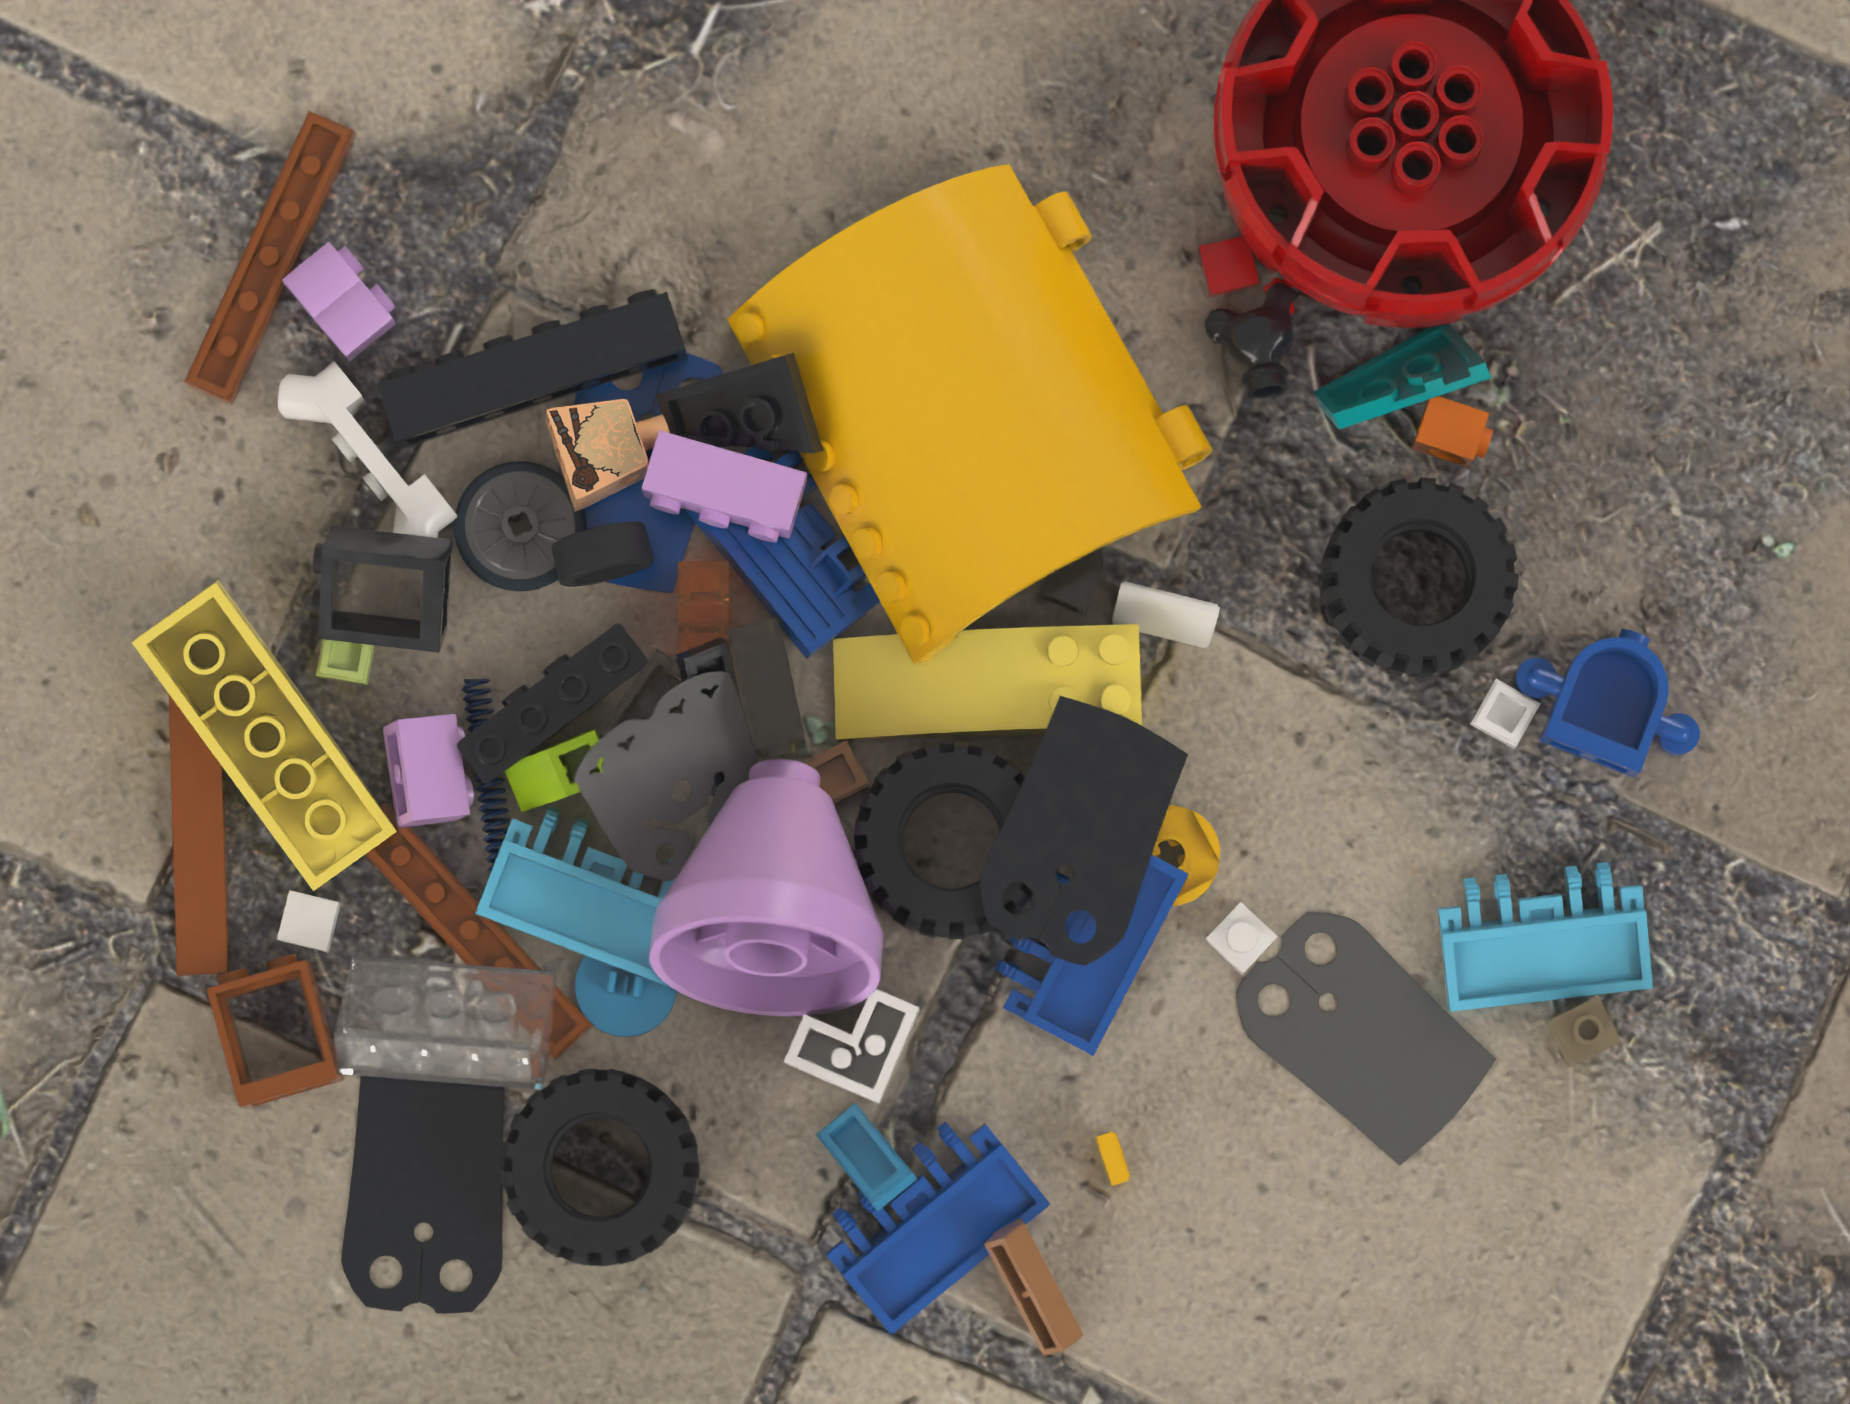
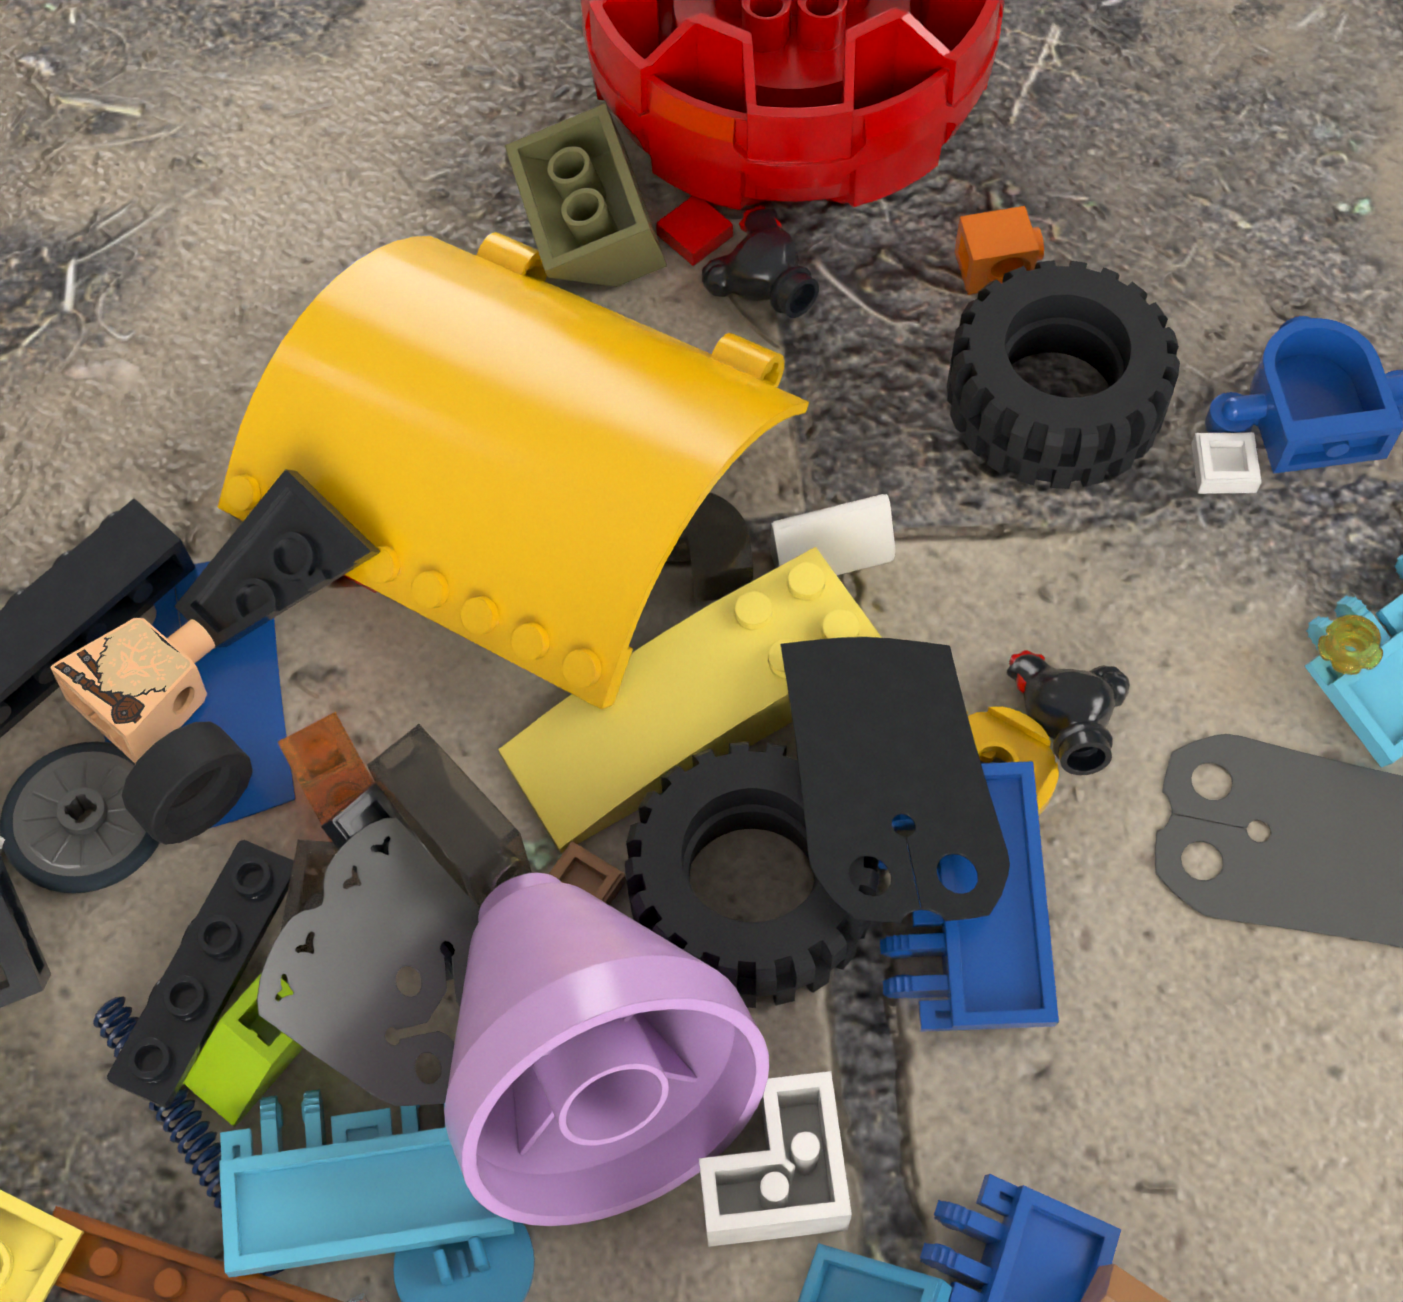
camera: 30 degrees left, 20 degrees down
lavender brick [383,714,474,828] -> none
lavender brick [642,430,807,542] -> none
blue hinge [685,447,881,659] -> none
yellow tile [1095,1131,1131,1187] -> none
white plate [1205,902,1278,975] -> none
teal wing [1313,324,1491,429] -> none
none -> olive slope [505,103,667,287]
none -> black animal [1006,650,1130,776]
none -> clear yellow plate [1318,615,1383,675]

